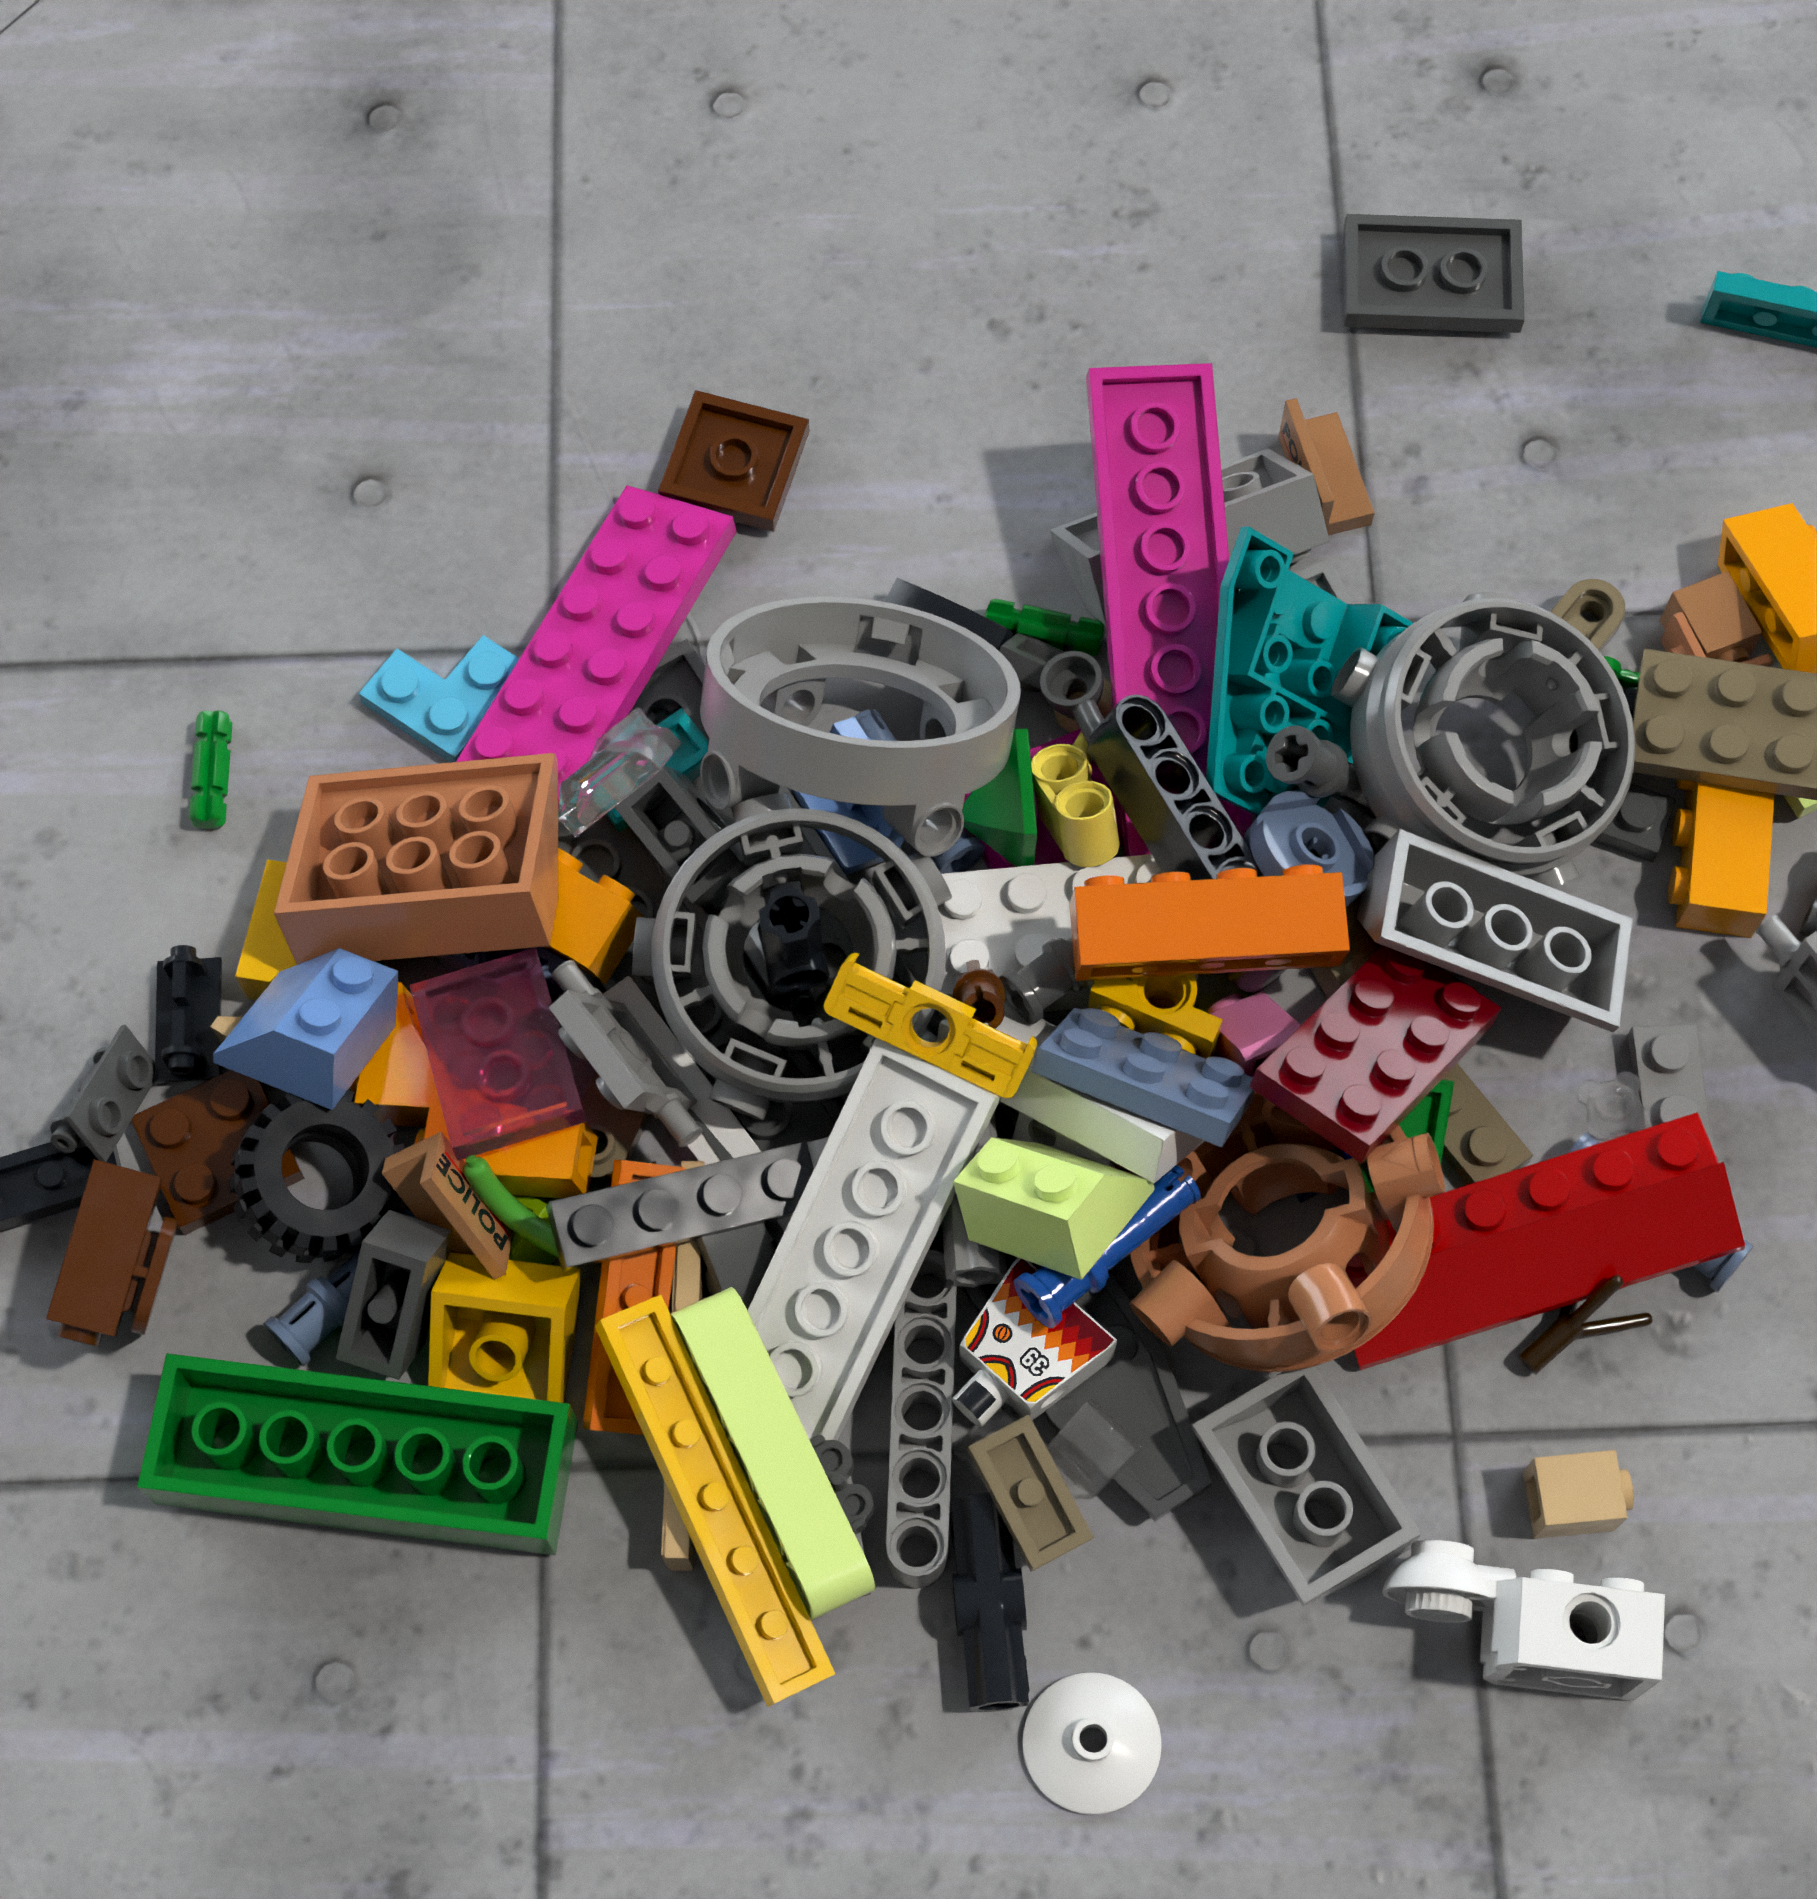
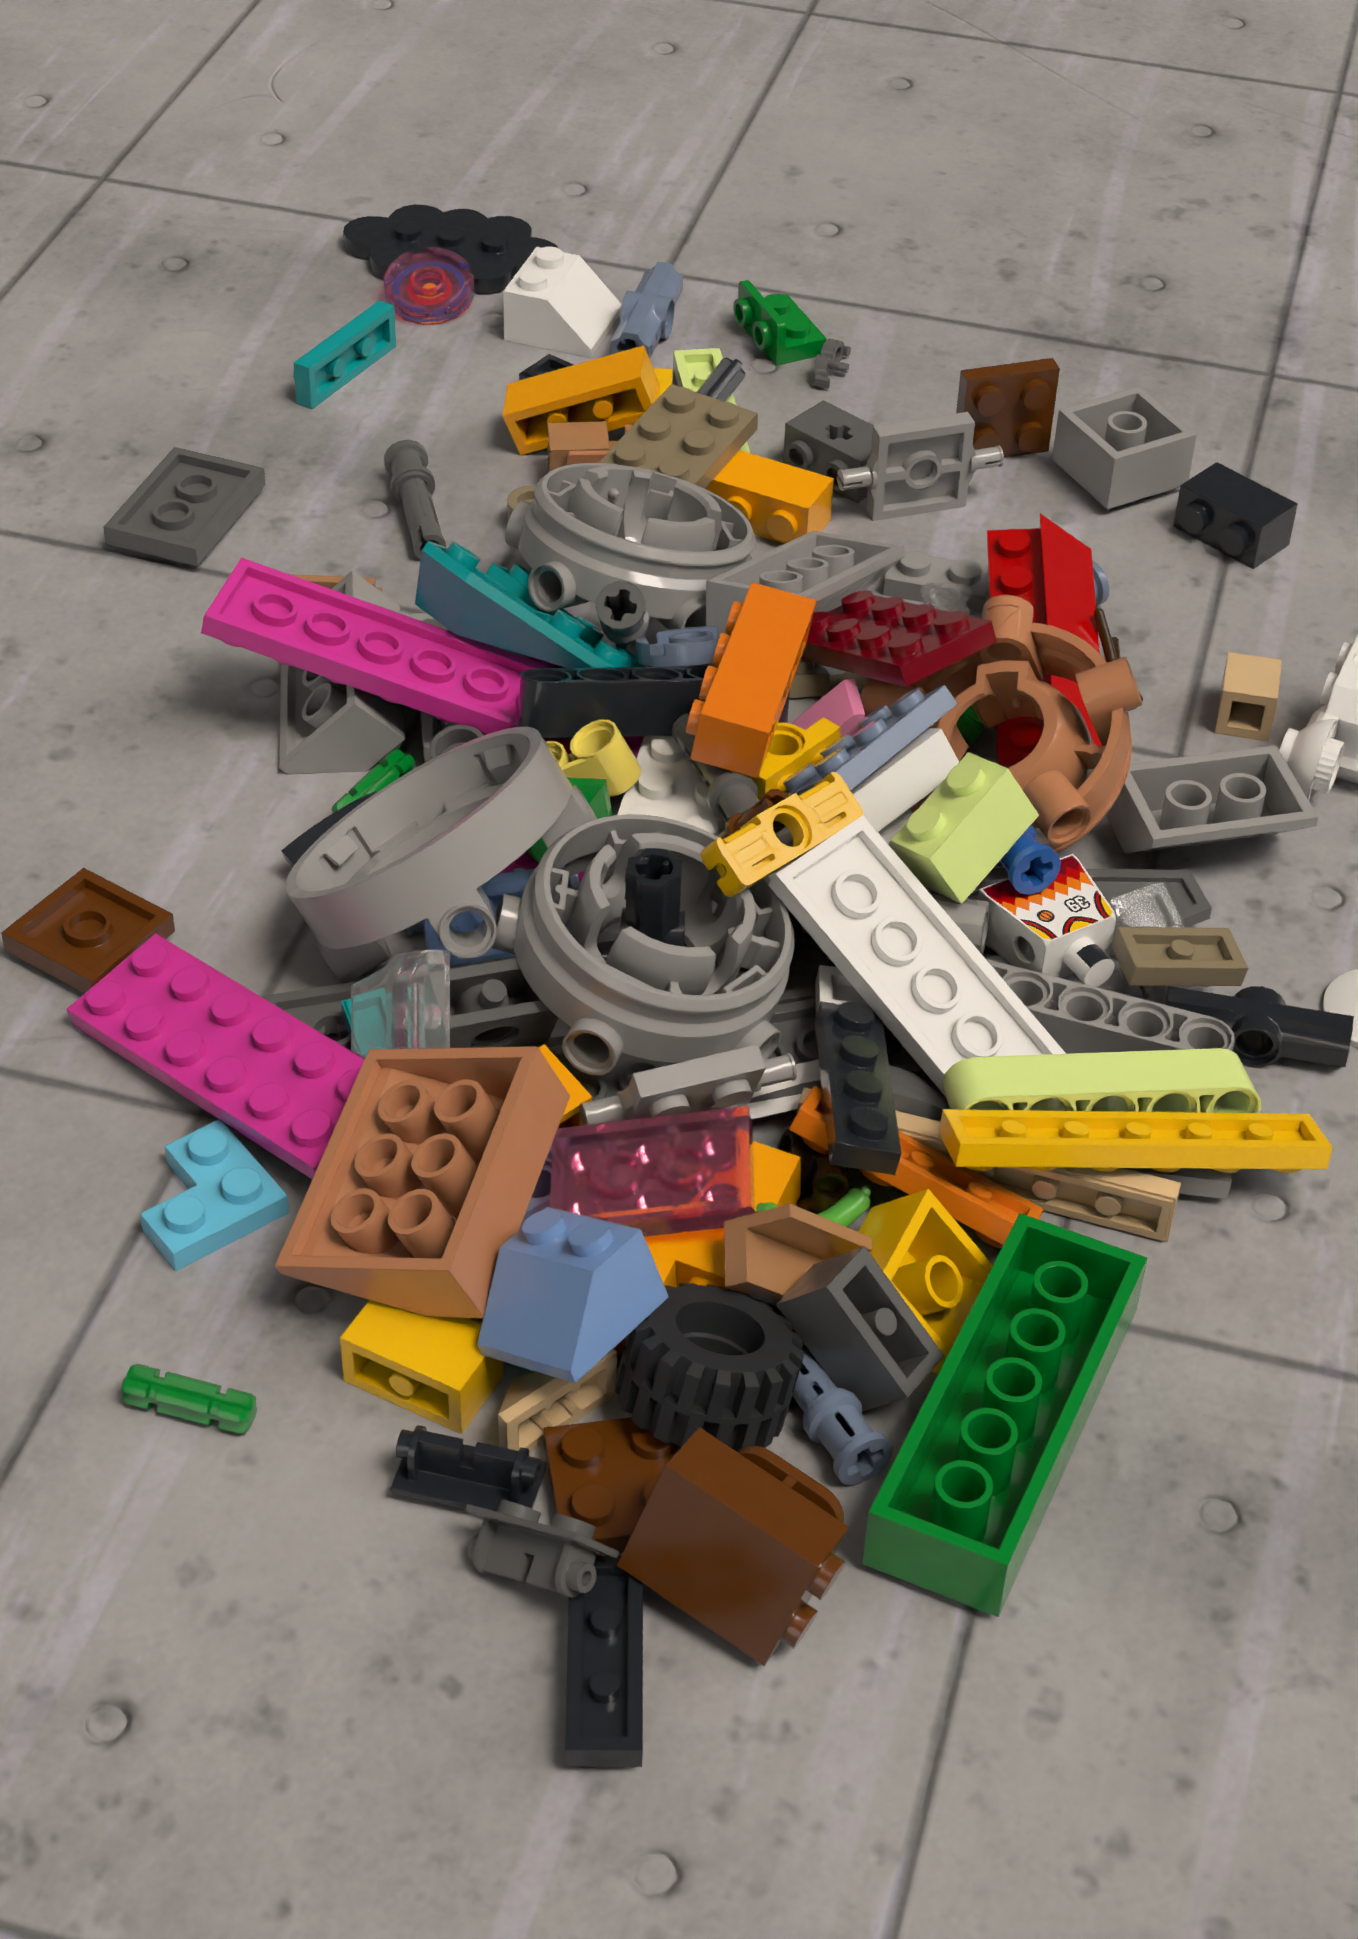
camera: 75 degrees left, 25 degrees down
none -> dark grey pin [384,440,446,560]

